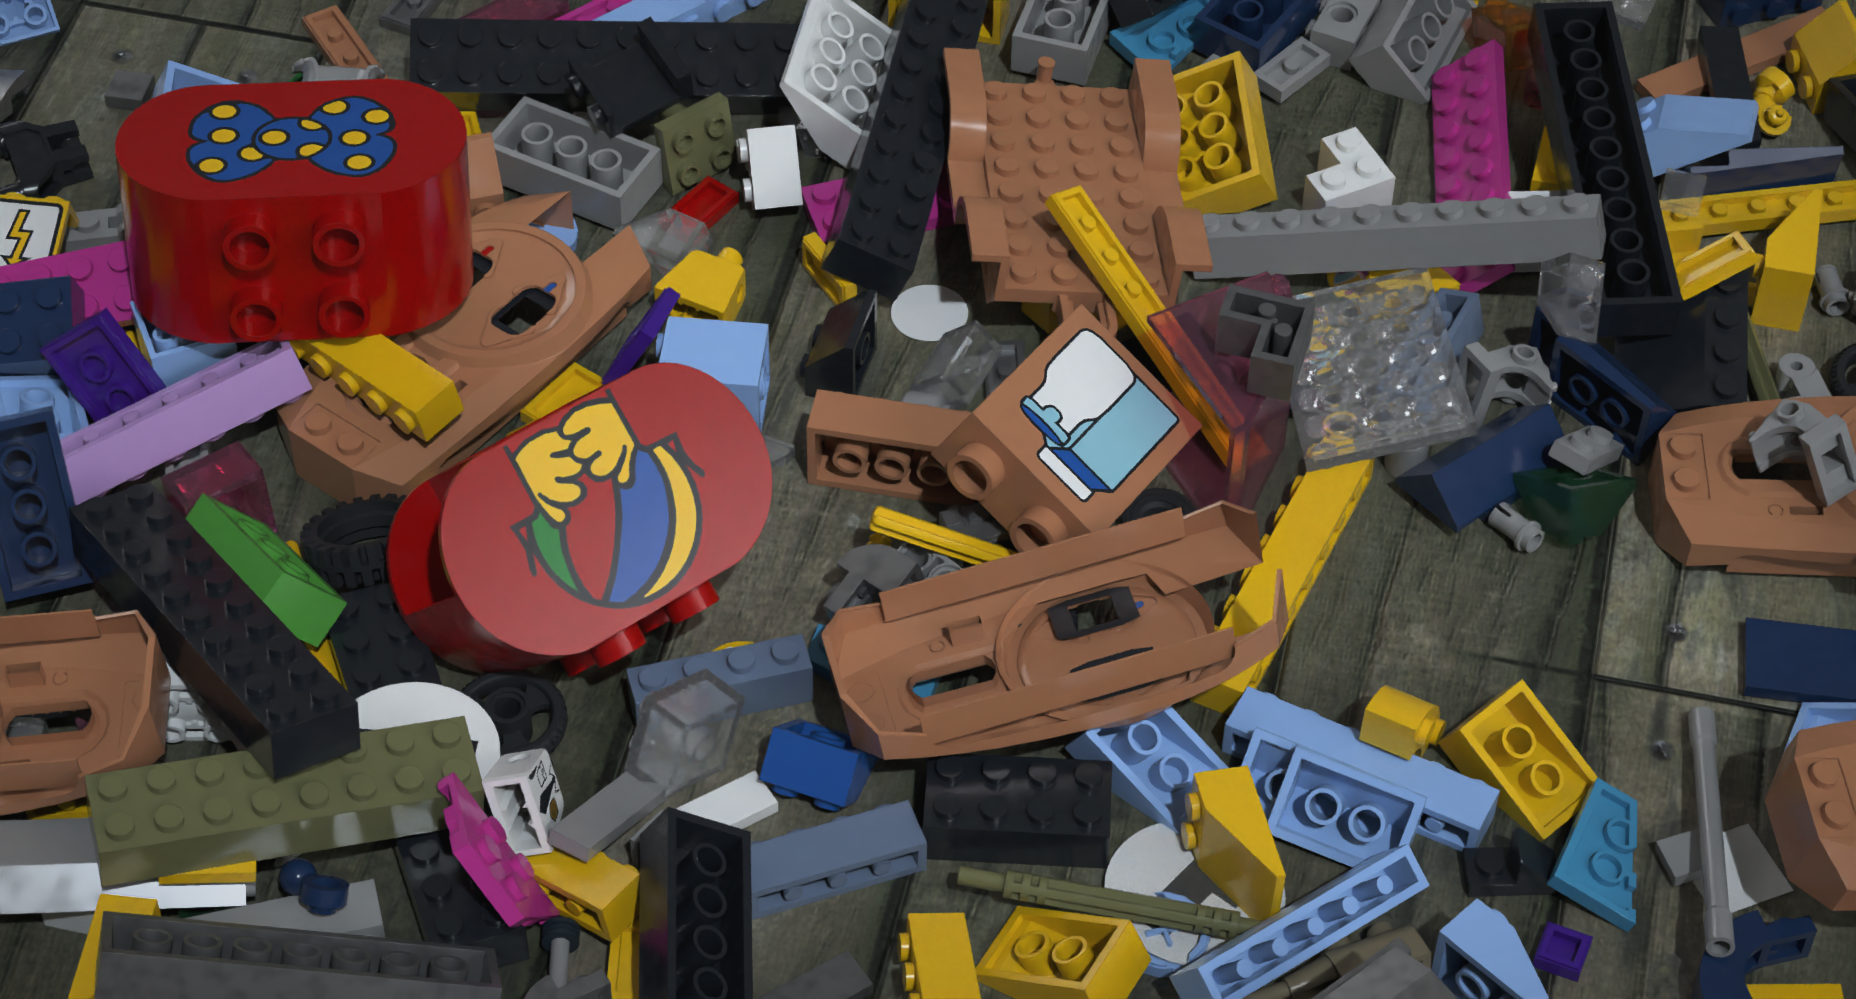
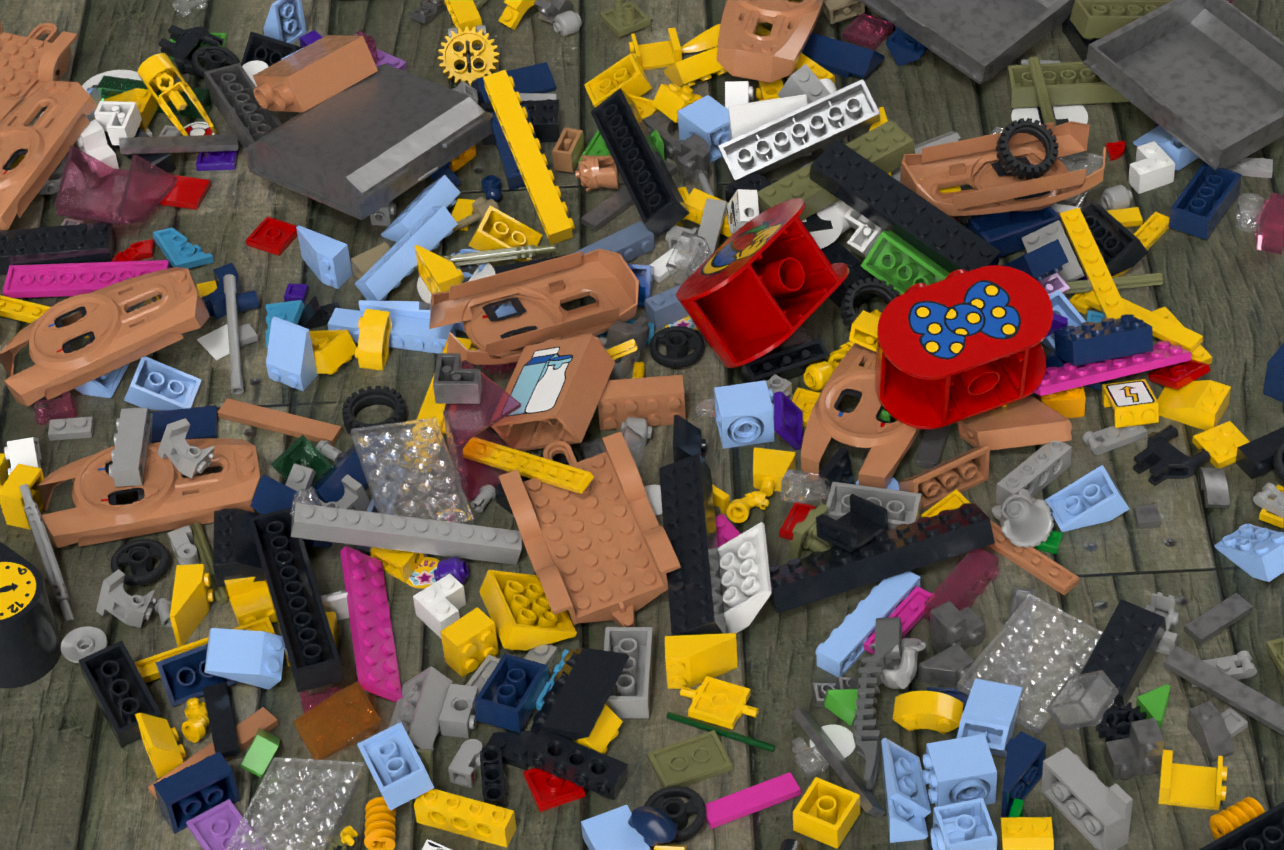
camera: 170 degrees right, 5 degrees down
dark pink wing [437,771,560,927] -> none
white brick [736,125,803,210] -> none
clear tile [1659,168,1707,217] -> none
yellow tile [1674,230,1759,301] -> none
none -> nougat tile [217,398,342,446]
none -> dark blue beam [236,290,259,313]
none -> slope [240,728,280,778]
none -> light blue slope [266,316,318,391]
none -> black tyre [342,386,407,442]
none -> yellow brick [440,607,499,678]
none -> black wheel [649,326,704,368]
none -> yellow arm [727,491,770,523]
none -> black wing [818,447,853,489]

